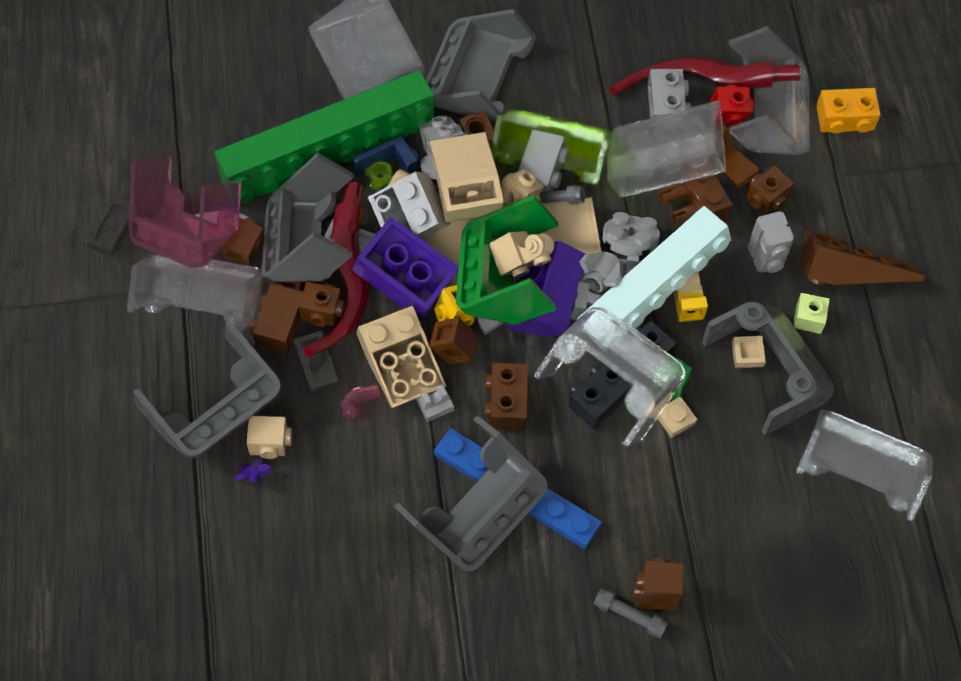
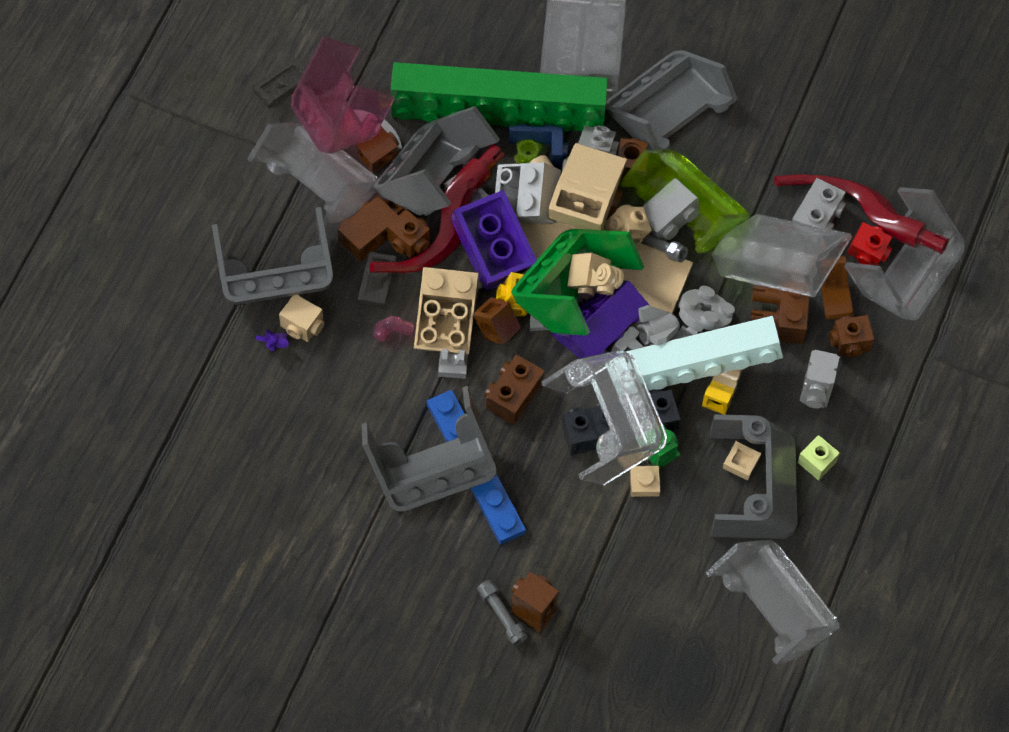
camera: 30 degrees right, 0 degrees up
reddish brown wedge [801,229,925,285] -> none
light orange brick [816,88,880,134] -> none

